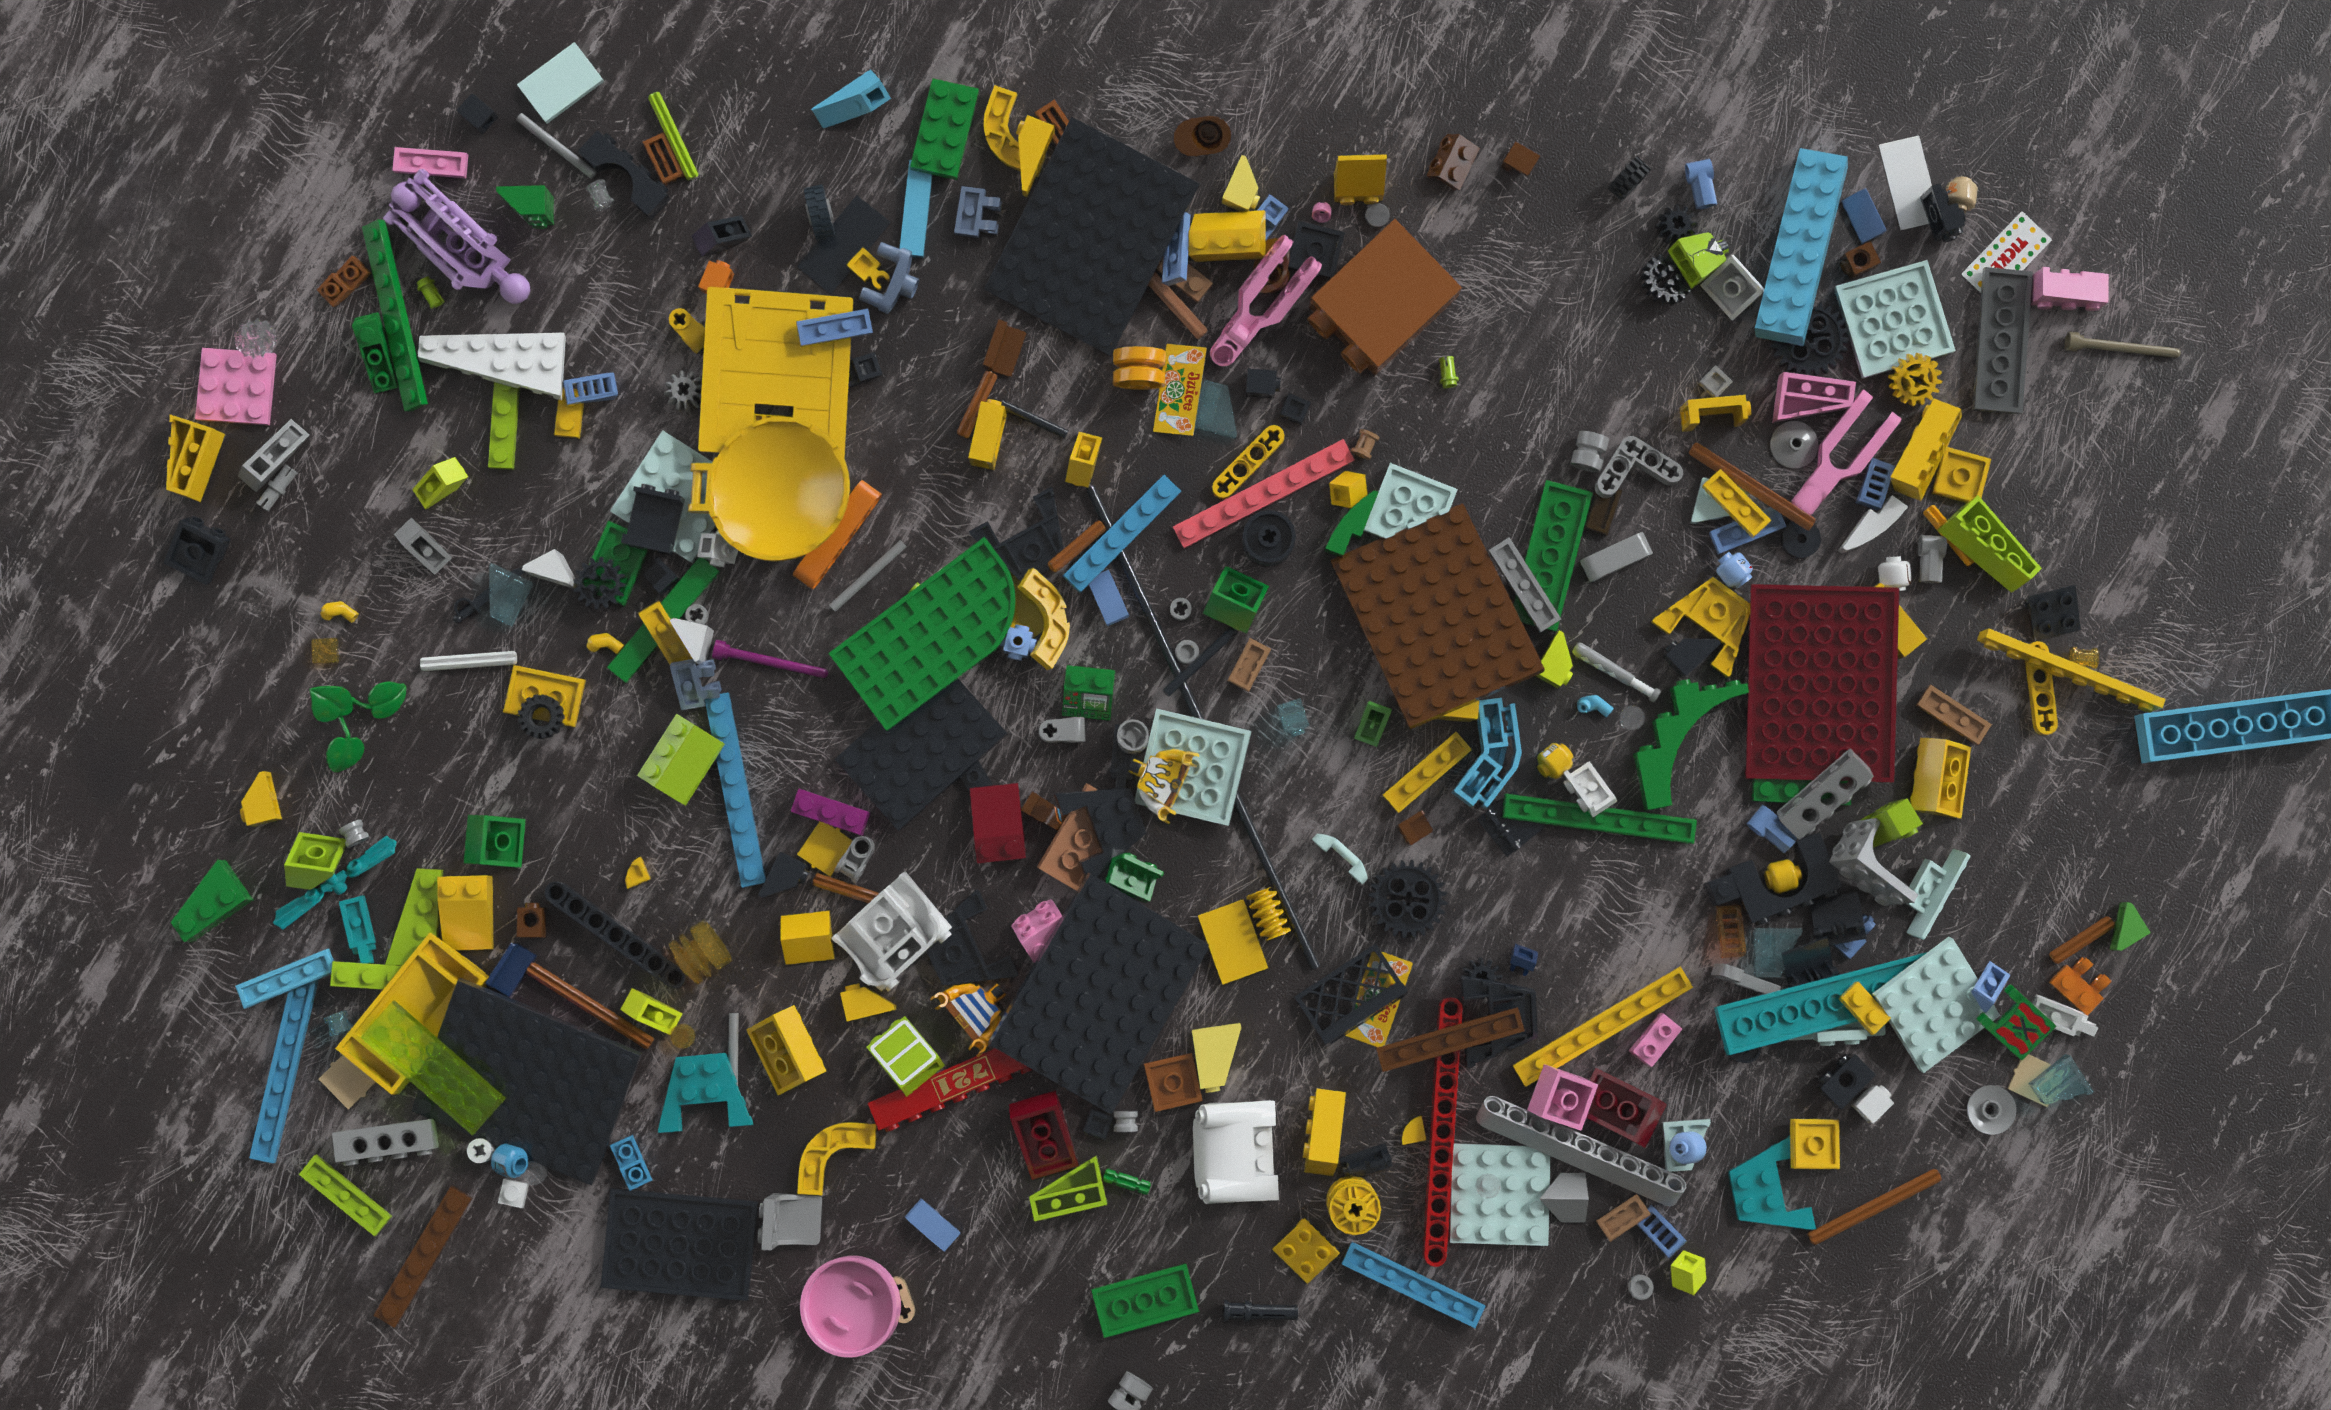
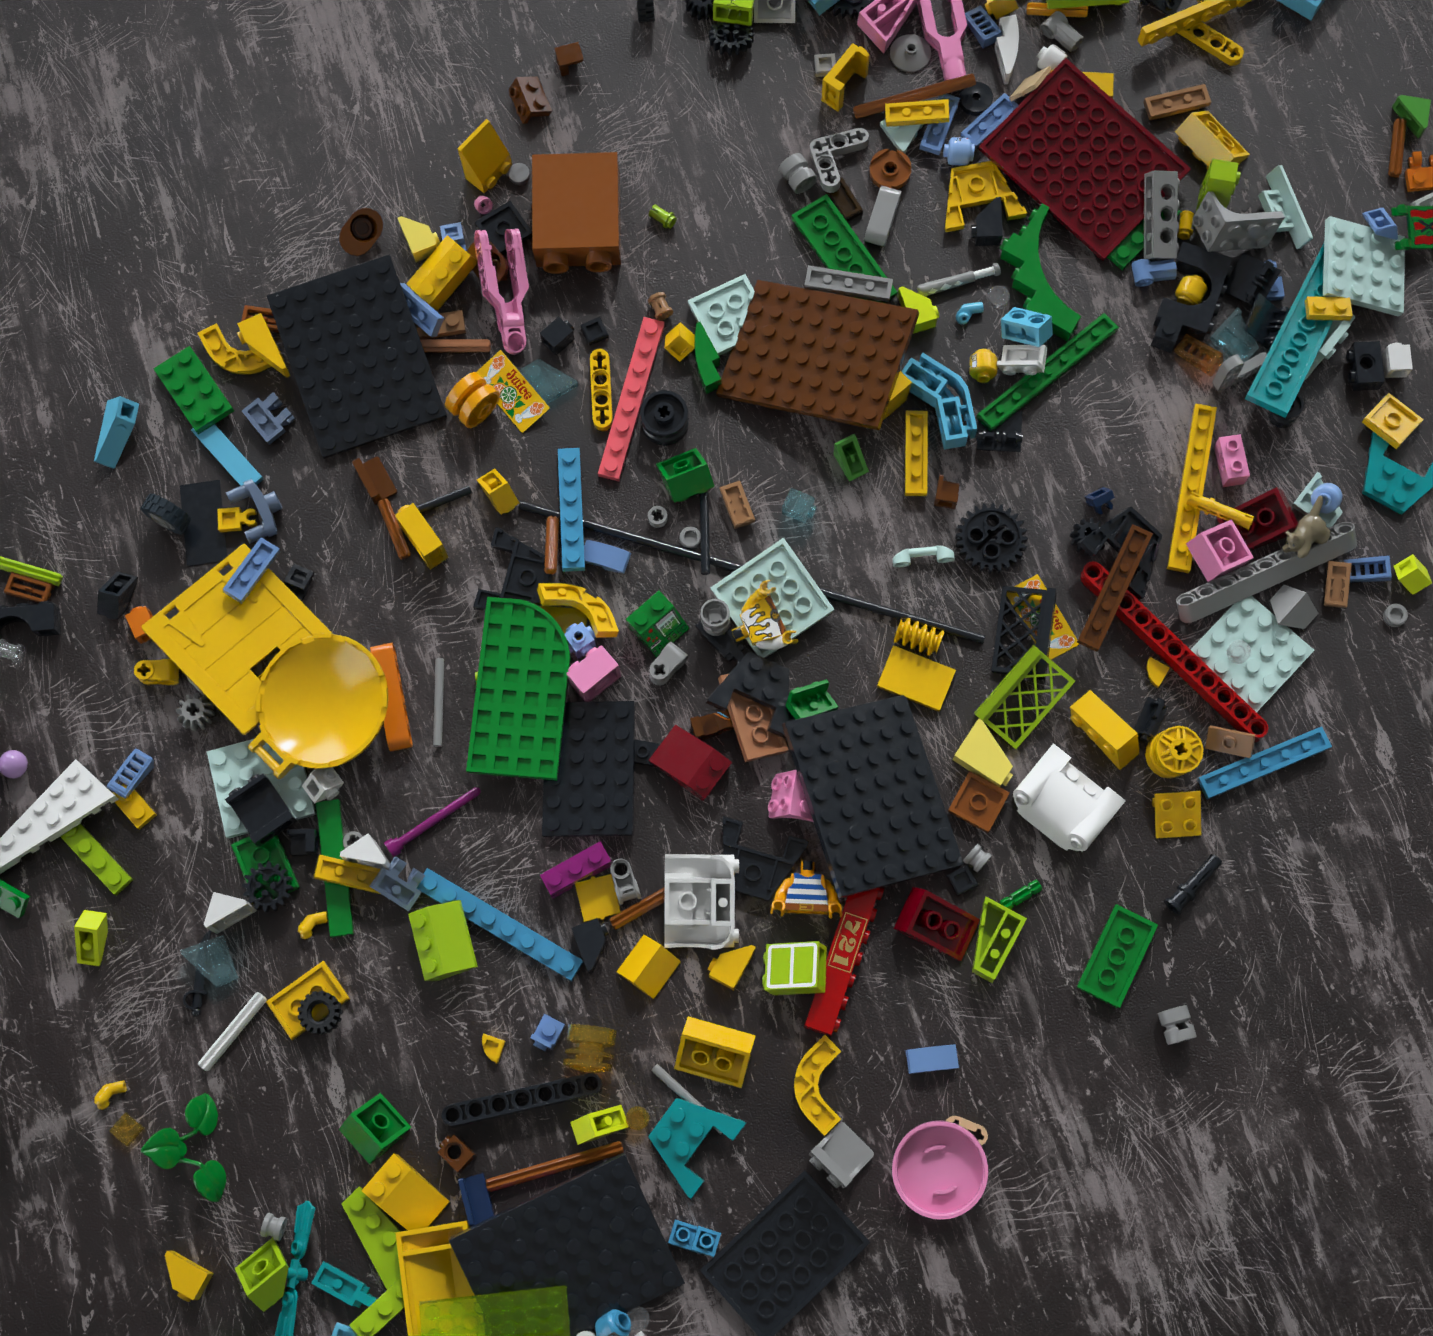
camera: 40 degrees left, 10 degrees down
light grey slope [394,518,452,575] -> none
none -> medium blue bracket [530,1014,565,1051]
none -> bright pink brick [566,645,621,702]
none -> dark orange plate [869,149,911,190]
none -> medium blue plate [960,93,1019,150]
none -> lime fence [974,645,1075,749]
none -> medium azure brick [1001,307,1053,347]
none -> tan piece [1009,66,1052,101]
none -> yellow pin [1177,210,1194,240]
none -> yellow pin [1186,491,1254,530]
none -> medium nougat plate [1205,725,1255,758]
none -> dark tan animal [1282,496,1330,558]

